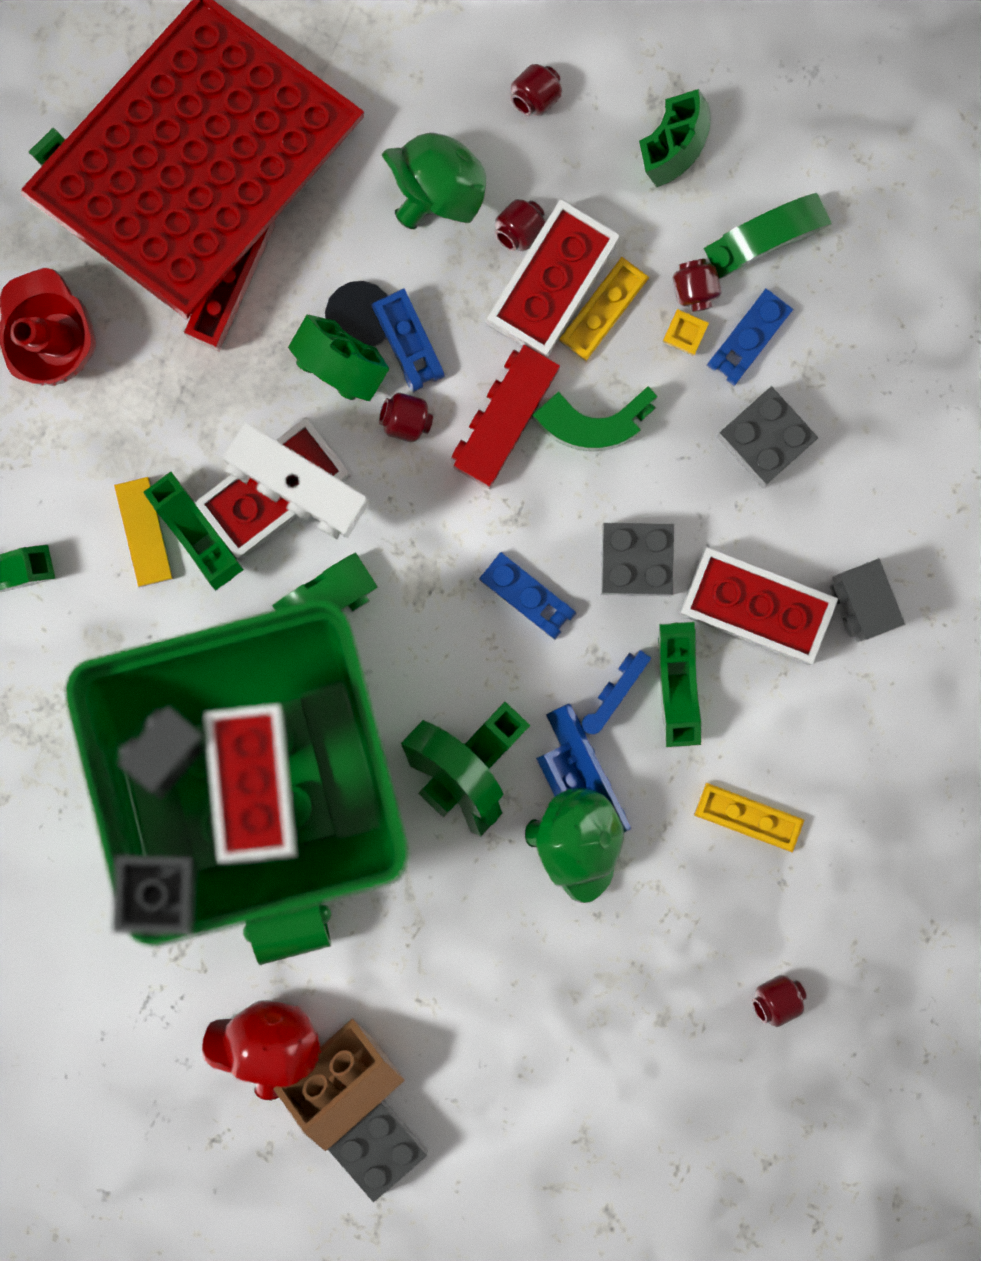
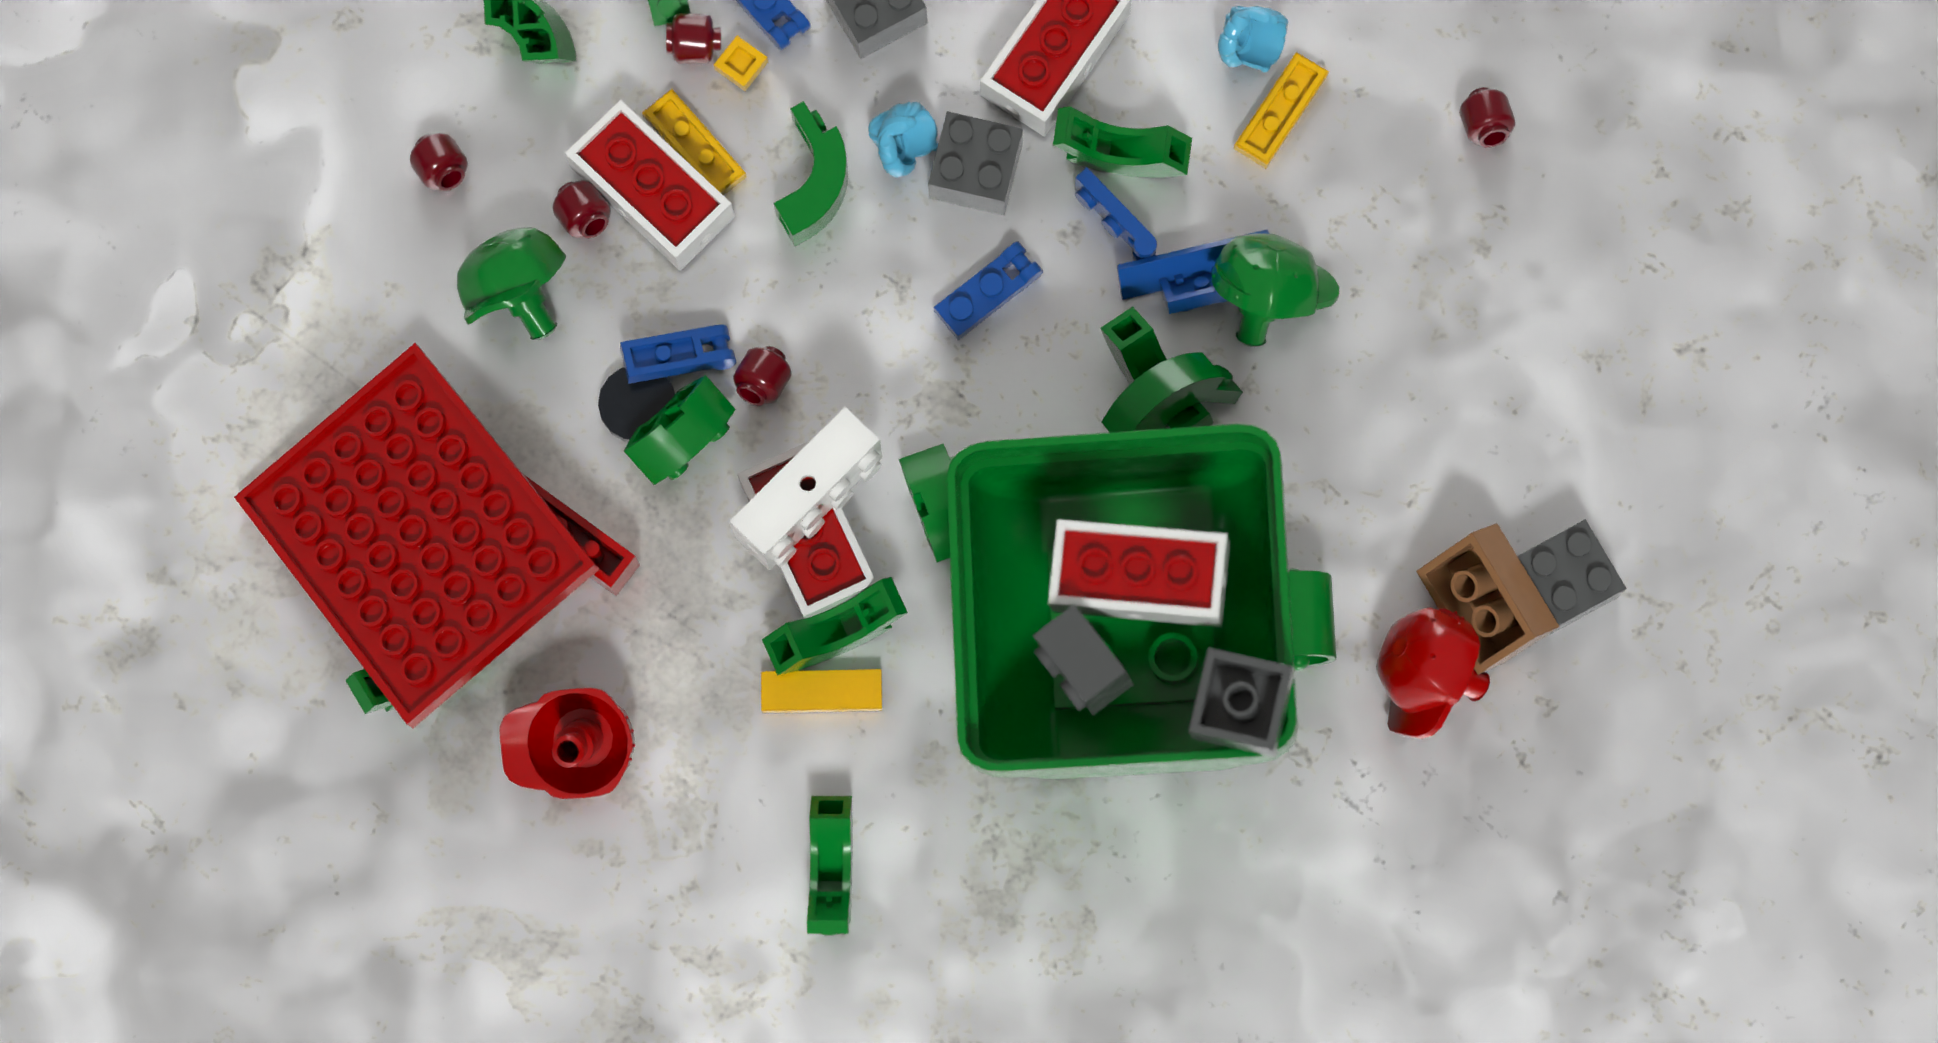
camera: 70 degrees left, 10 degrees down
red brick [451,345,560,489] -> none
none -> medium azure hair [868,101,938,178]
none -> medium azure hair [1218,6,1288,73]

